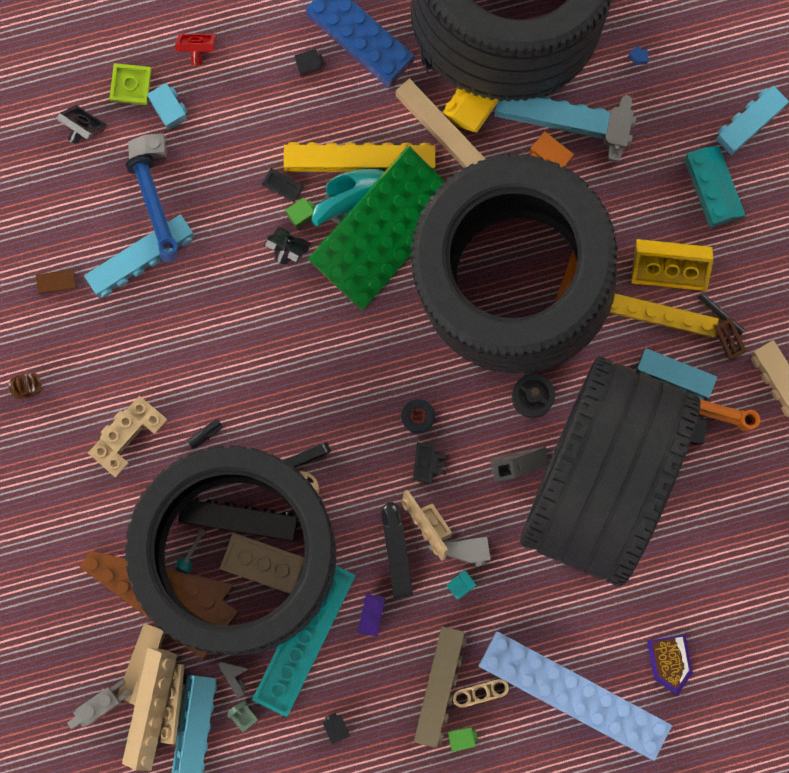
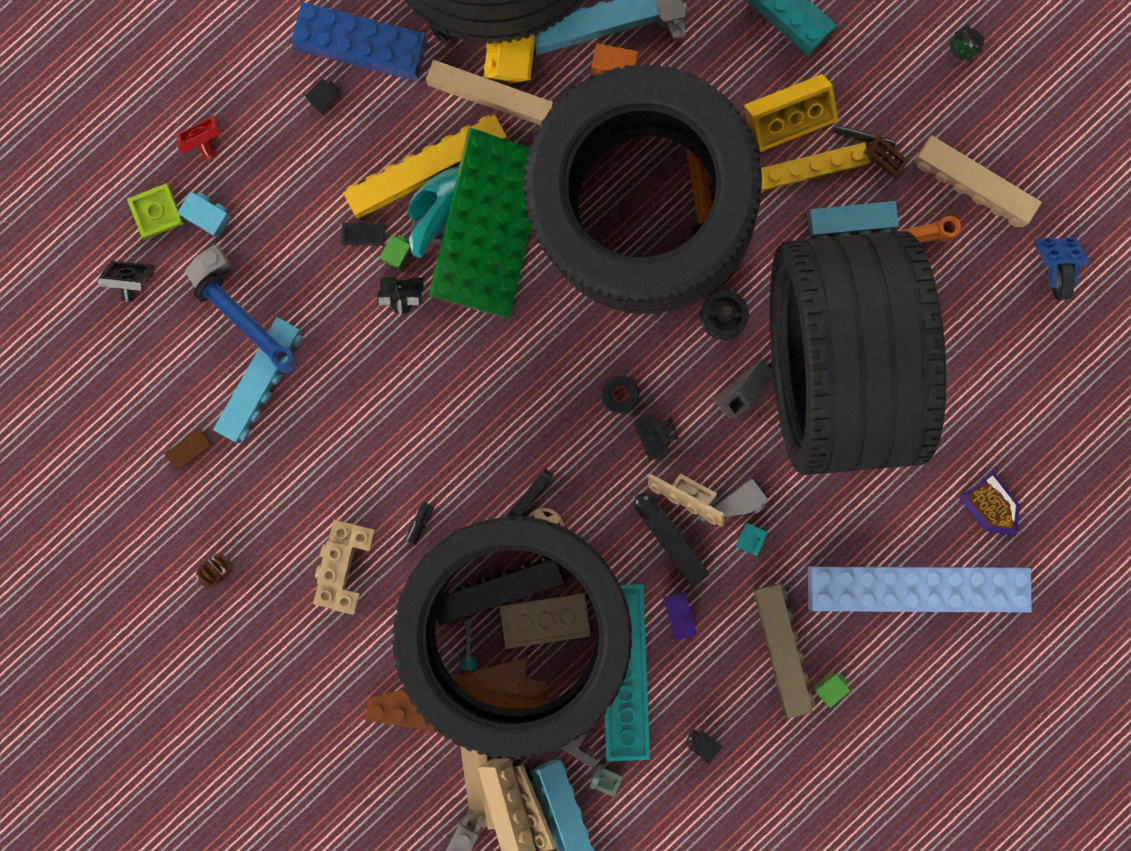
camera: 25 degrees left, 5 degrees up
tan beam [453,679,509,707] -> none

